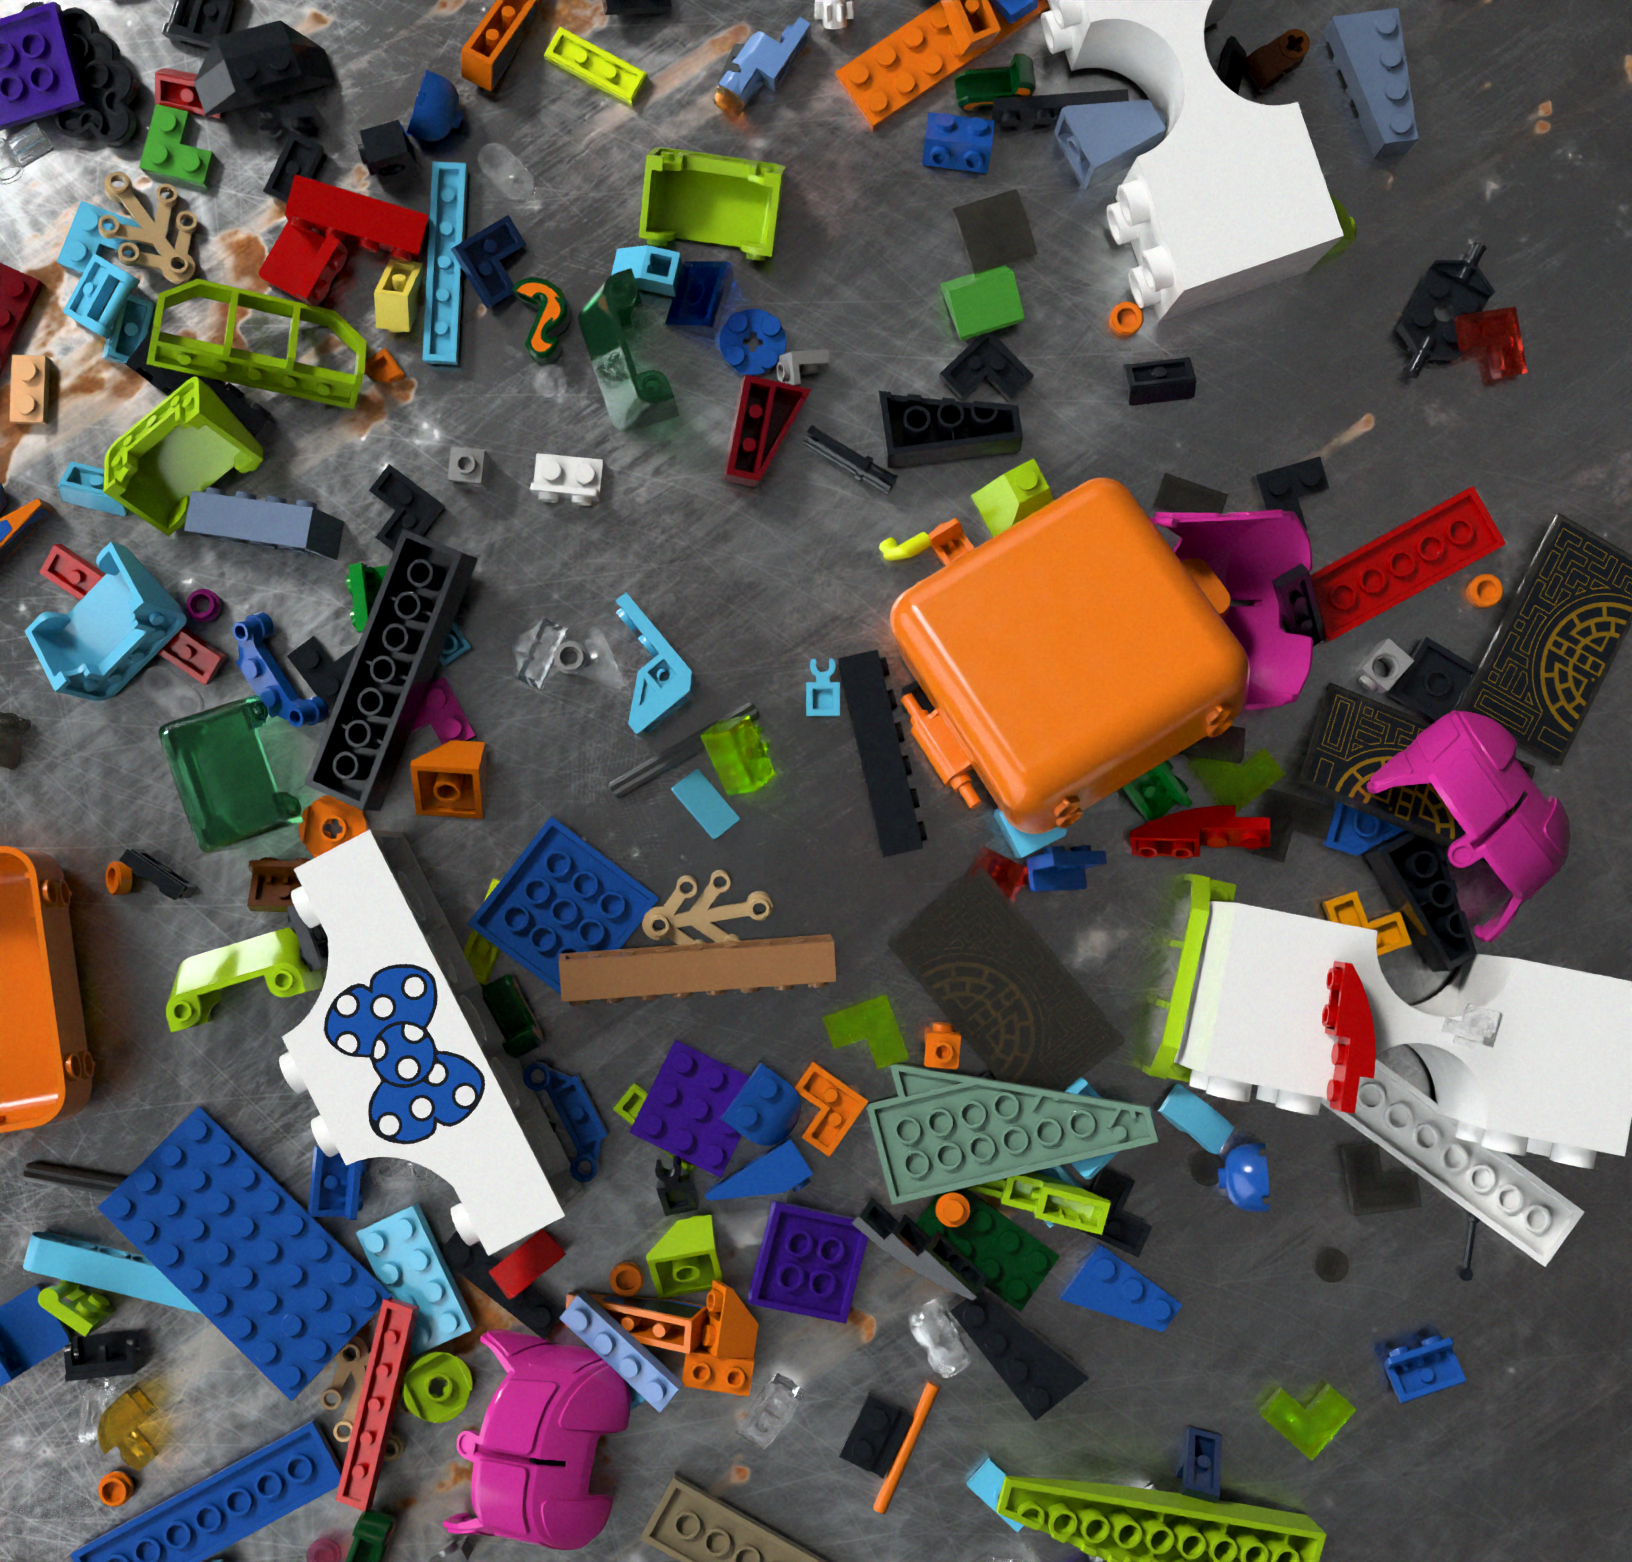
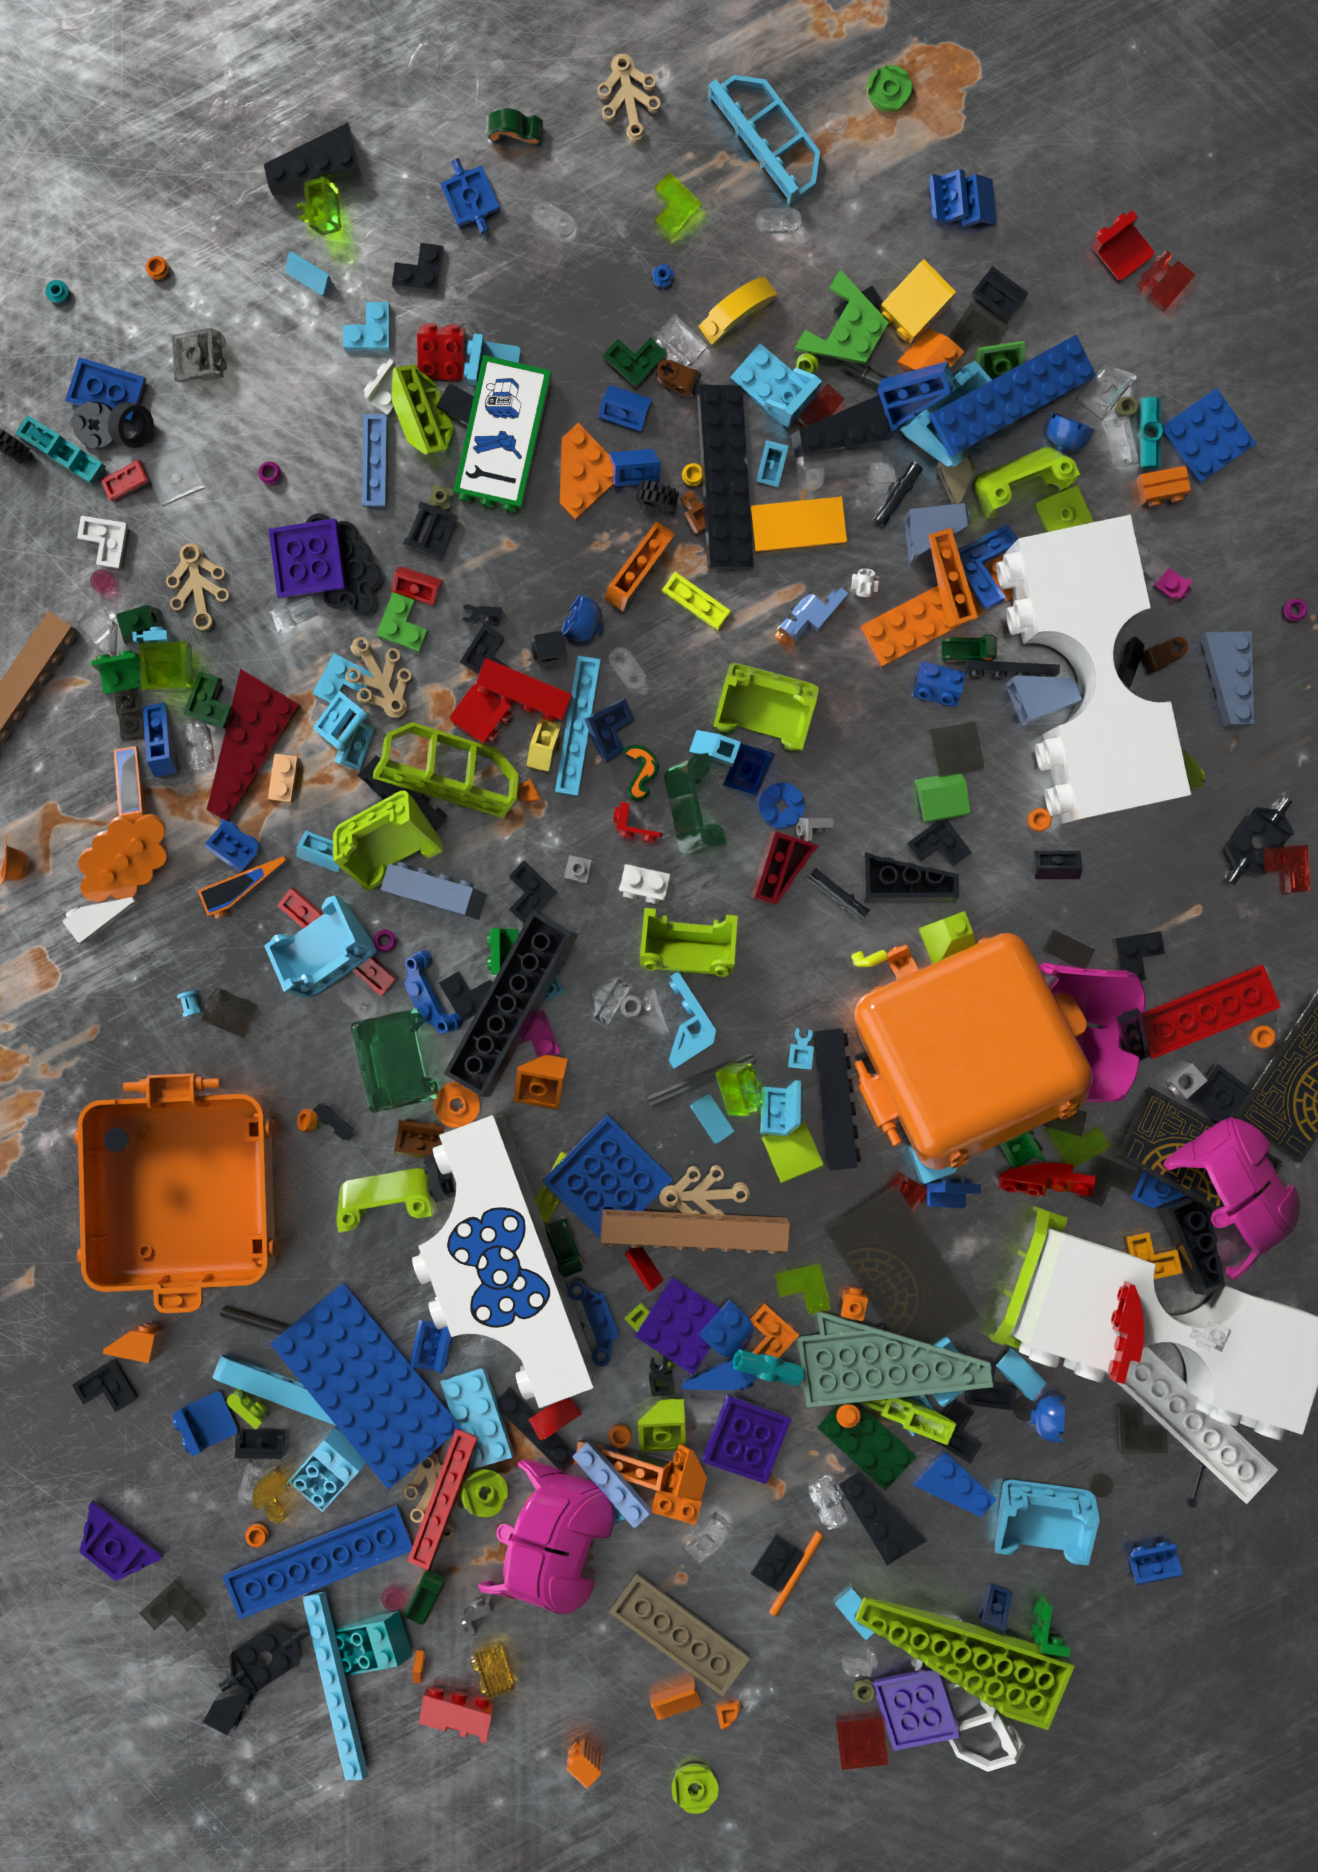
camera: 10 degrees right, 0 degrees up
black wedge [194,20,336,117] -> none
black slope [852,1197,988,1301] -> none
clear neon green plate [1258,1383,1357,1461] -> none
none -> medium azure slope [288,1427,366,1512]
none -> red bracket [613,802,663,844]
none -> red slope [624,1246,663,1292]
none -> lime windscreen [640,908,738,977]
none -> teal piece [733,1349,804,1387]
none -> medium azure bracket [760,1080,804,1136]
none -> lime slope [762,1120,824,1184]
none -> black plate [966,1357,1017,1411]
none -> medium azure windscreen [995,1480,1100,1566]
none -> green bracket [1031,1595,1071,1657]

